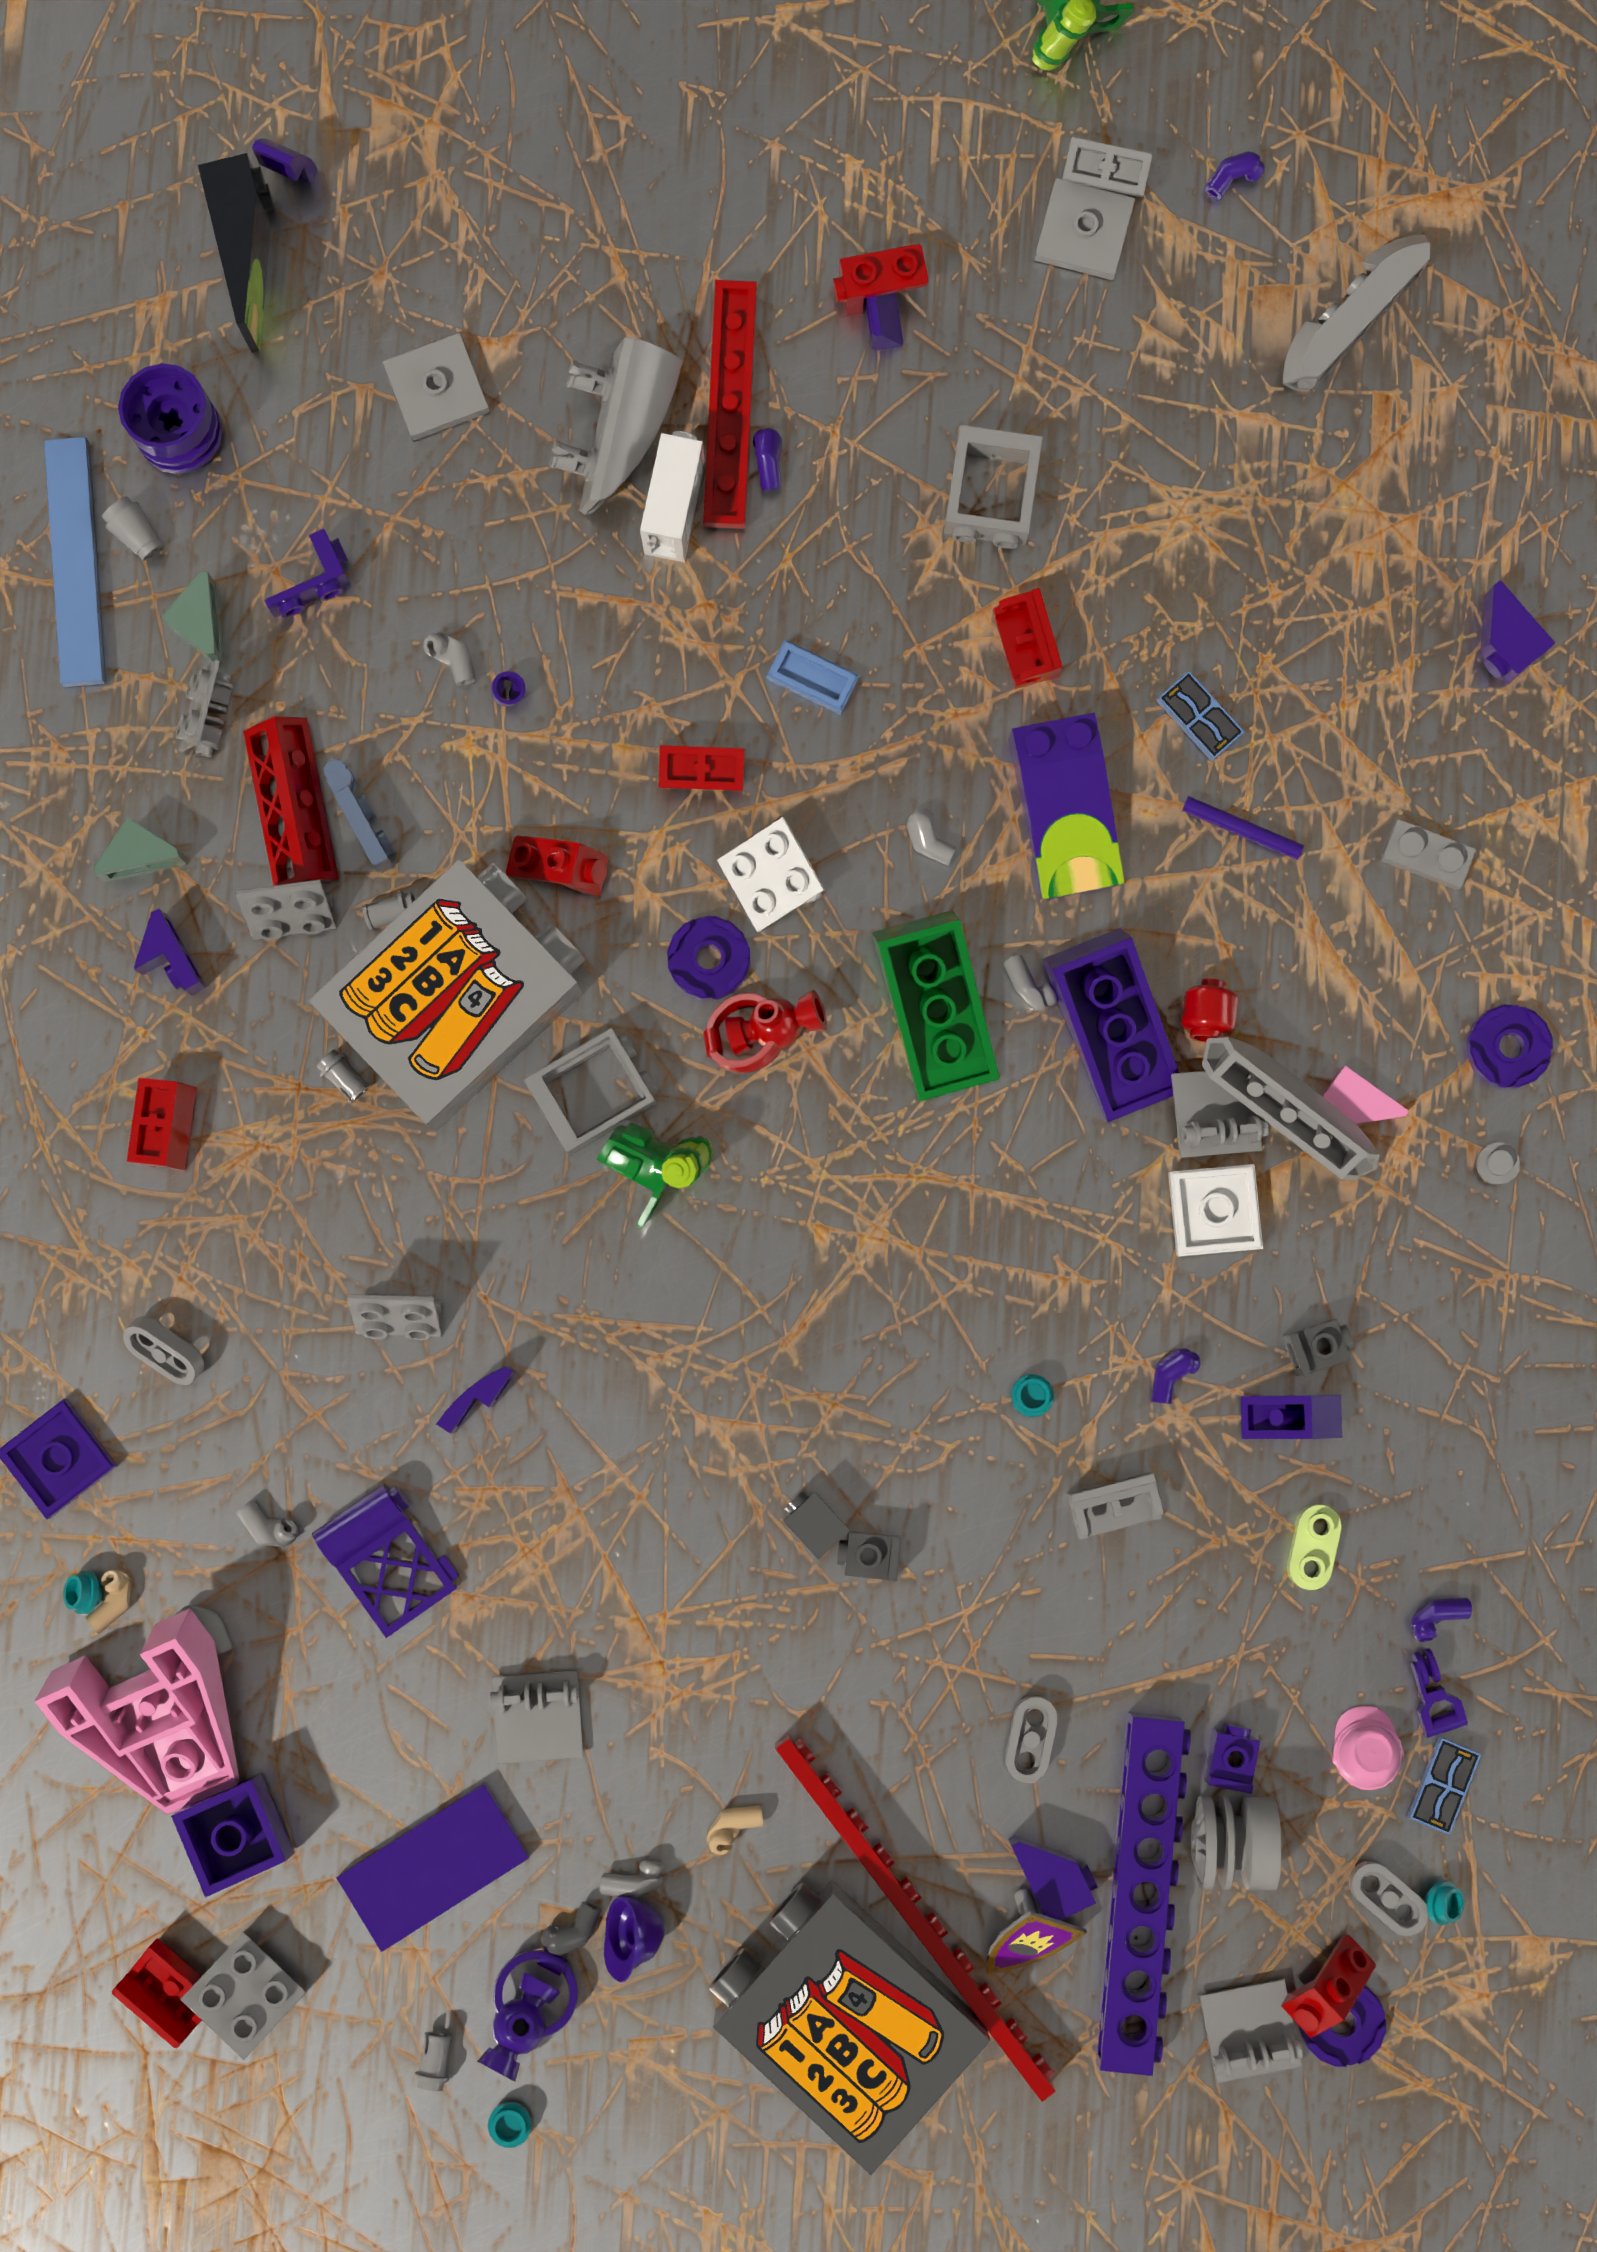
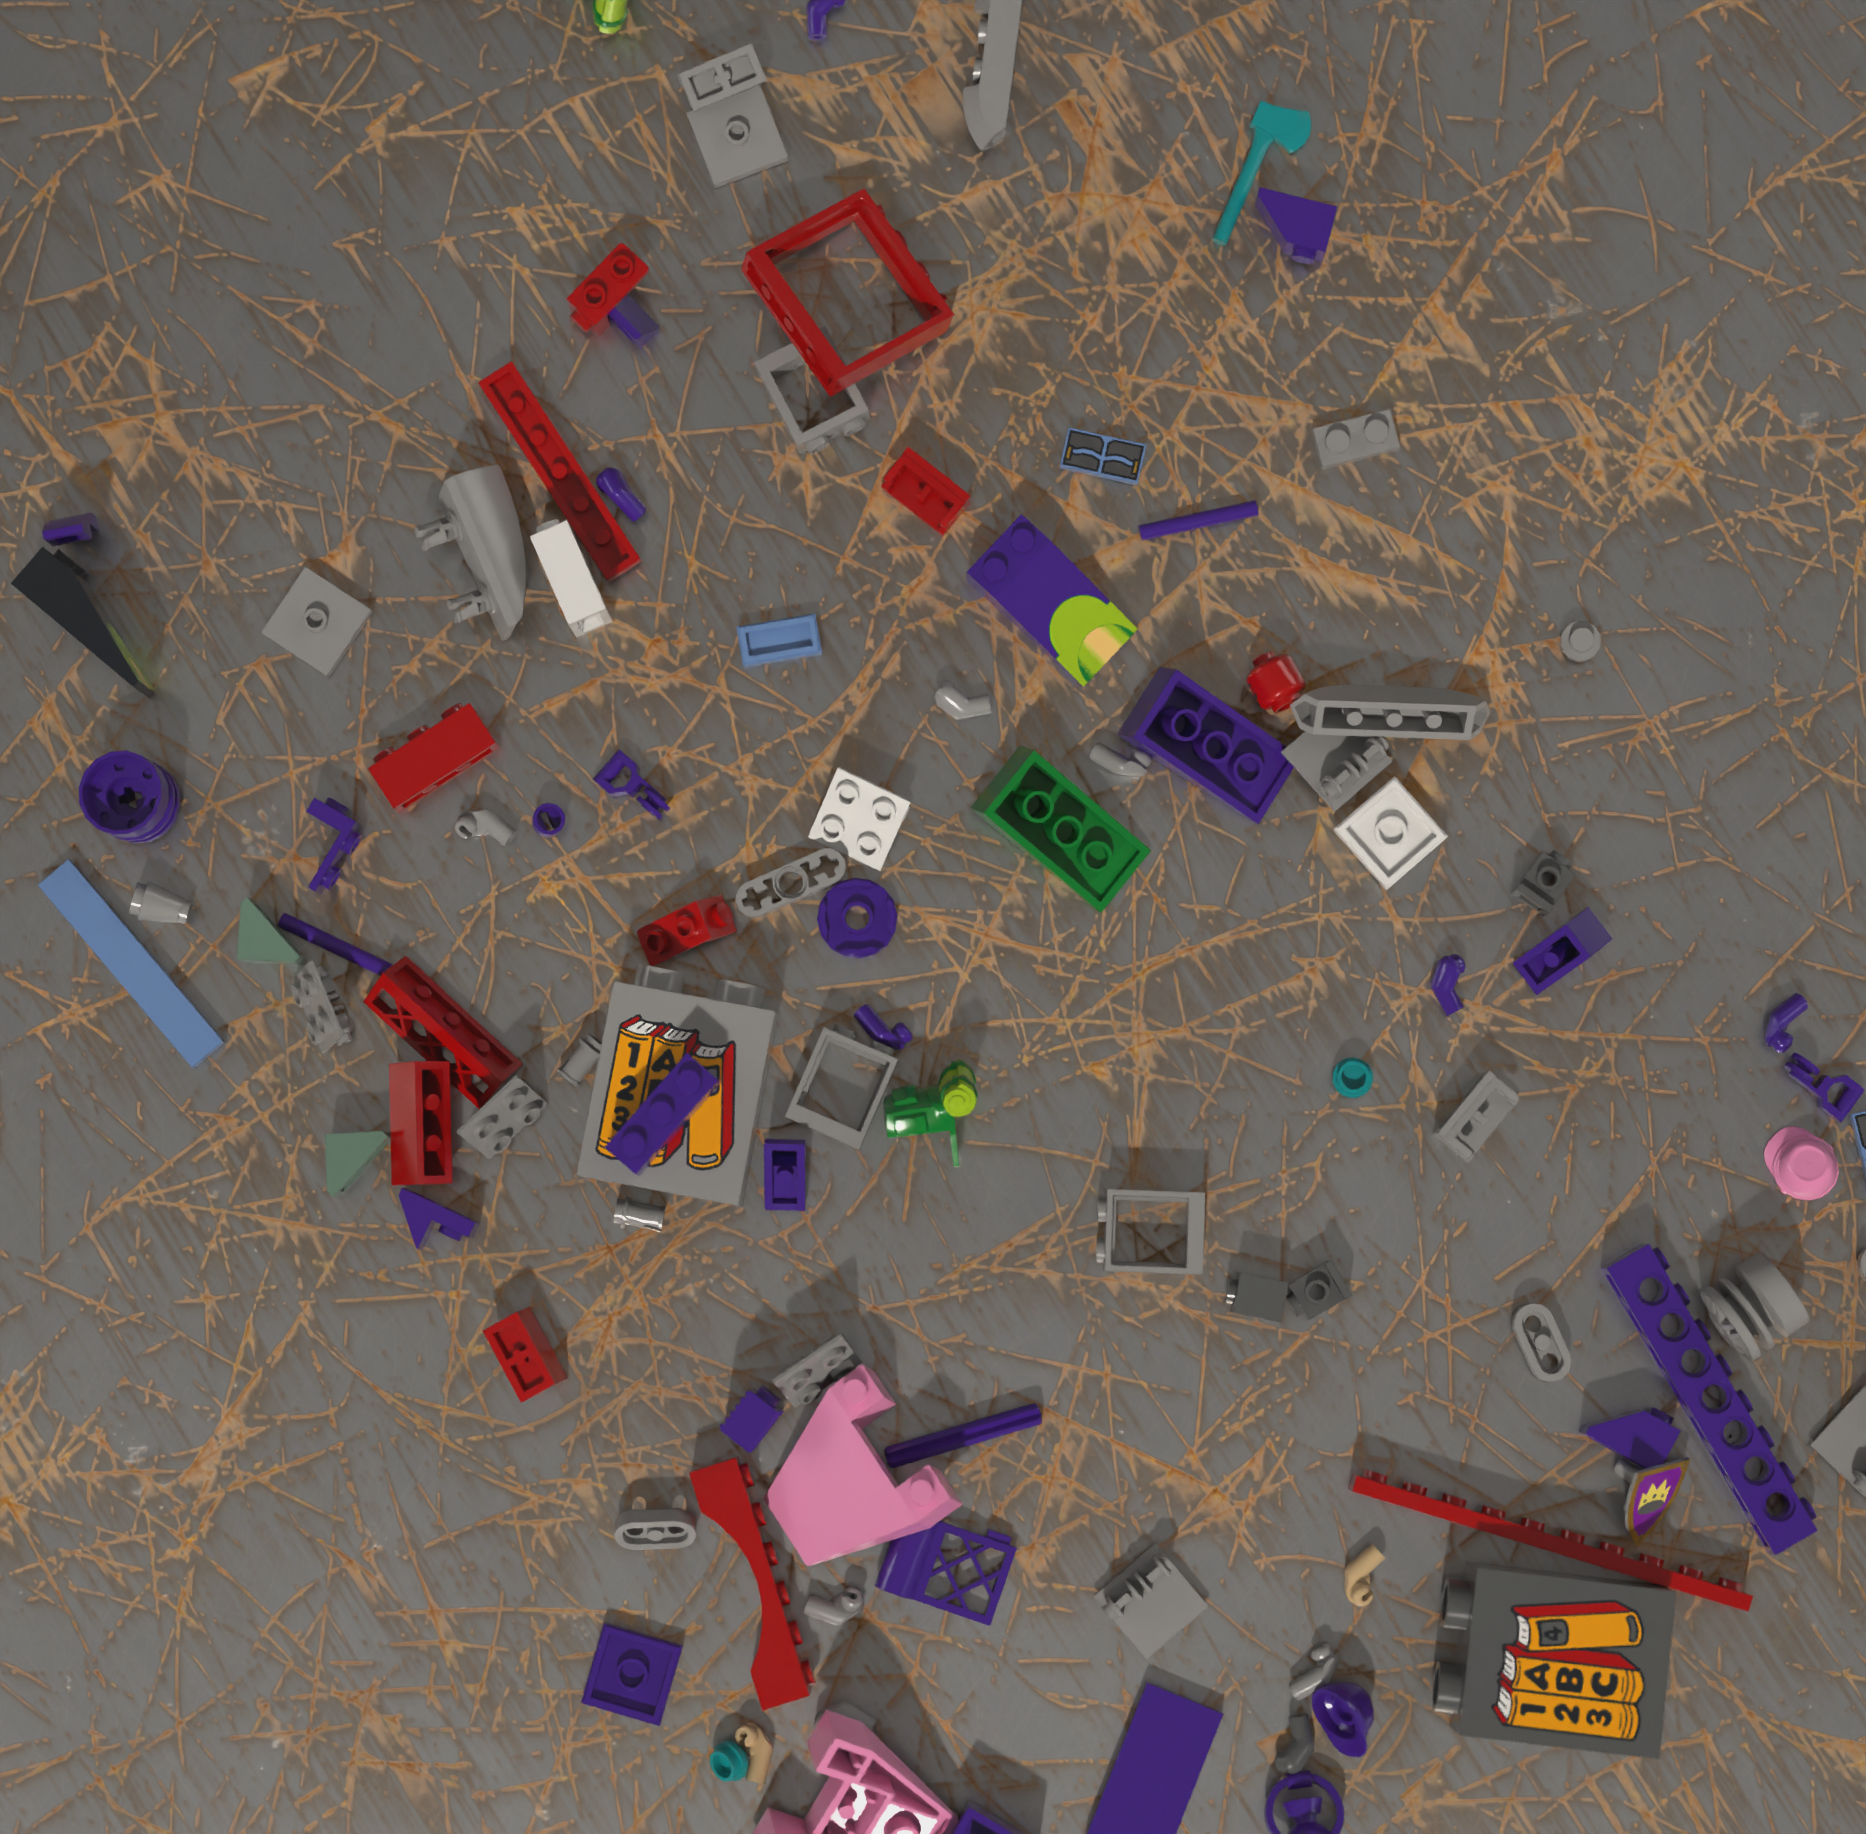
camera: 30 degrees left, 0 degrees up
sand blue hinge [323,758,395,874] -> none
dark purple slope [436,1367,517,1434] -> none
red hinge [658,745,745,791] -> none
red piece [703,990,827,1073] -> none
dark purple brick [1203,1724,1260,1794] -> none
yellowish green plate [1287,1504,1342,1590] -> none
bright pink tile [1322,1065,1409,1125] -> none
dark purple tile [1467,1004,1553,1088] -> none
none -> dark purple bar [277,912,393,976]
none -> red brick [368,703,500,813]
none -> red brick [389,1061,452,1186]
none -> dark purple piece [593,749,670,820]
none -> dark purple brick [605,1053,721,1176]
none -> red arch [689,1456,816,1711]
none -> dark purple brick [720,1385,784,1453]
none -> light grey beam [736,848,846,919]
none -> red window [741,188,954,397]
none -> bright pink wedge [763,1364,962,1566]
none -> dark purple slope [764,1139,807,1211]
none -> dark purple arm [854,1004,913,1051]
none -> dark purple axle [884,1403,1042,1468]
none -> light grey window [1096,1189,1205,1275]
none -> teal piece [1212,101,1311,246]

